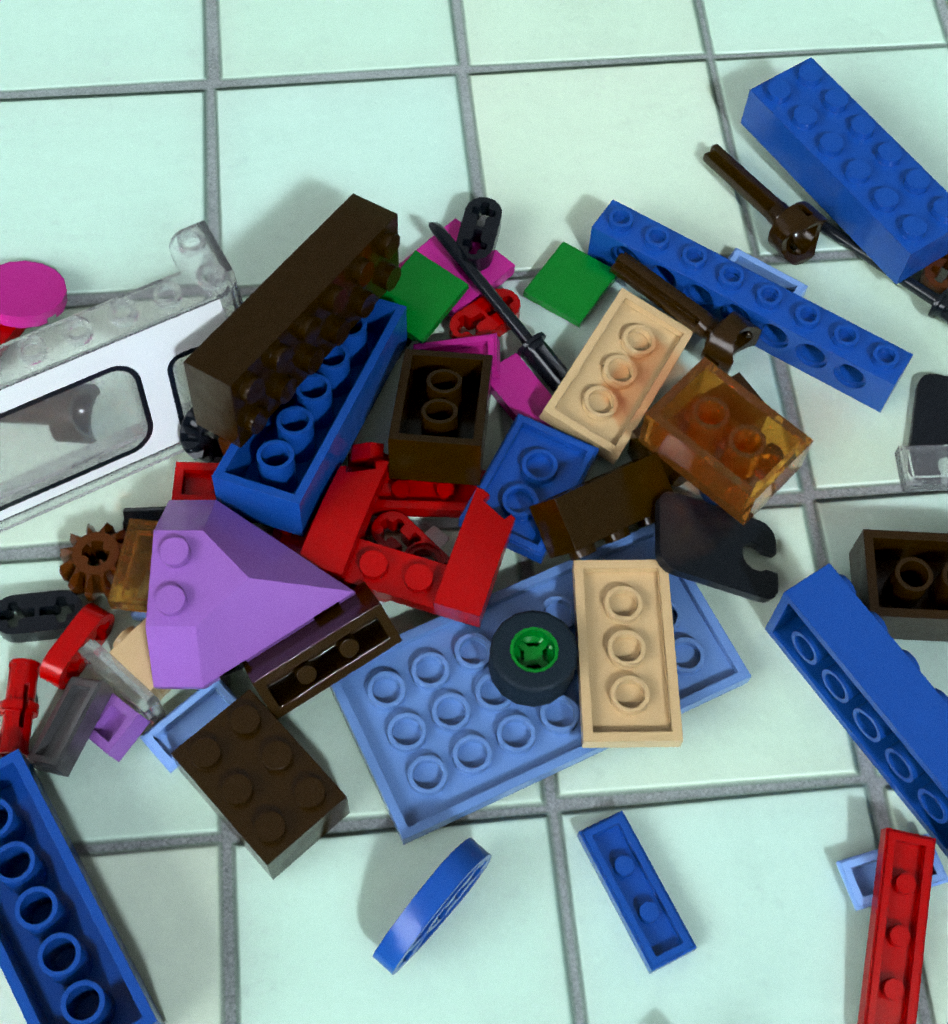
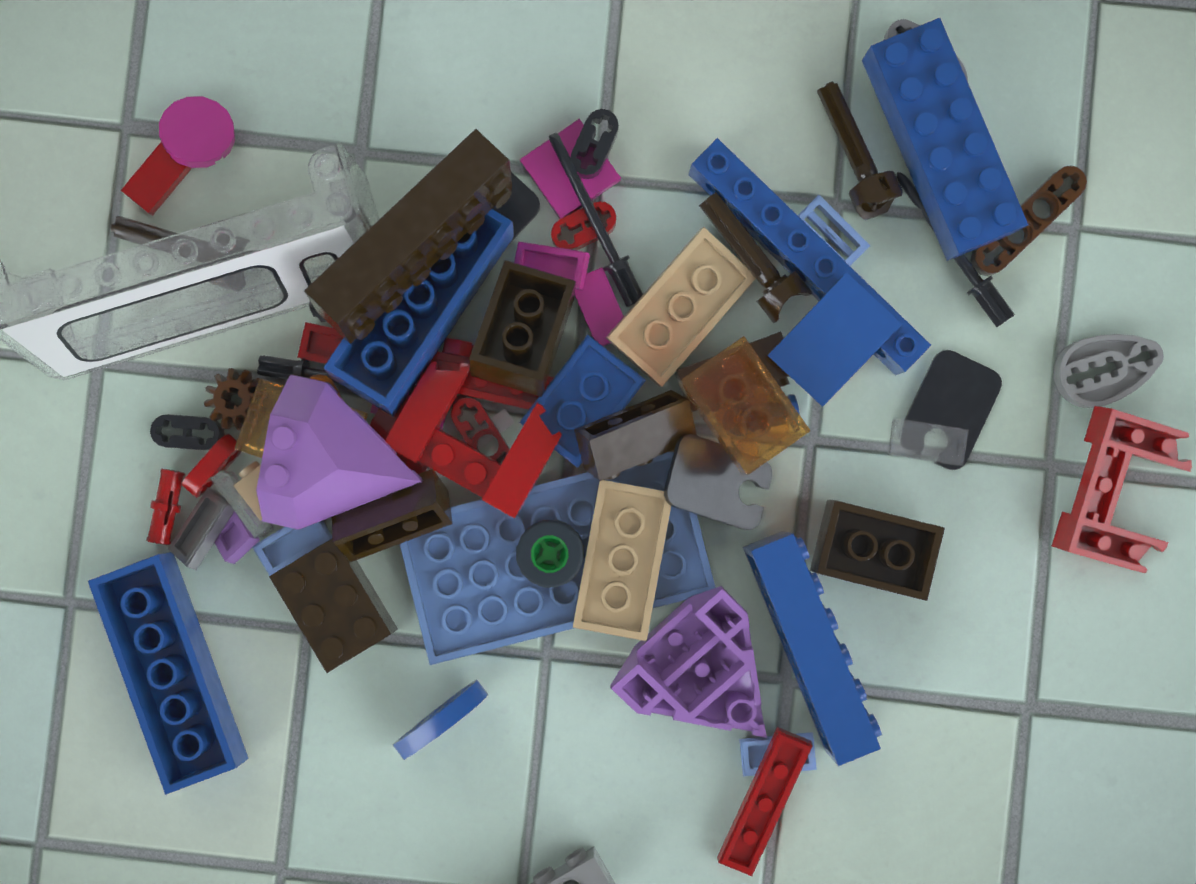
camera: 15 degrees right, 25 degrees up
green piece [380,250,469,344] -> none
green piece [523,241,618,328] -> none
blue tile [577,811,697,974] -> none
none -> medium lavender wedge [610,586,767,738]
none -> blue tile [768,272,902,407]

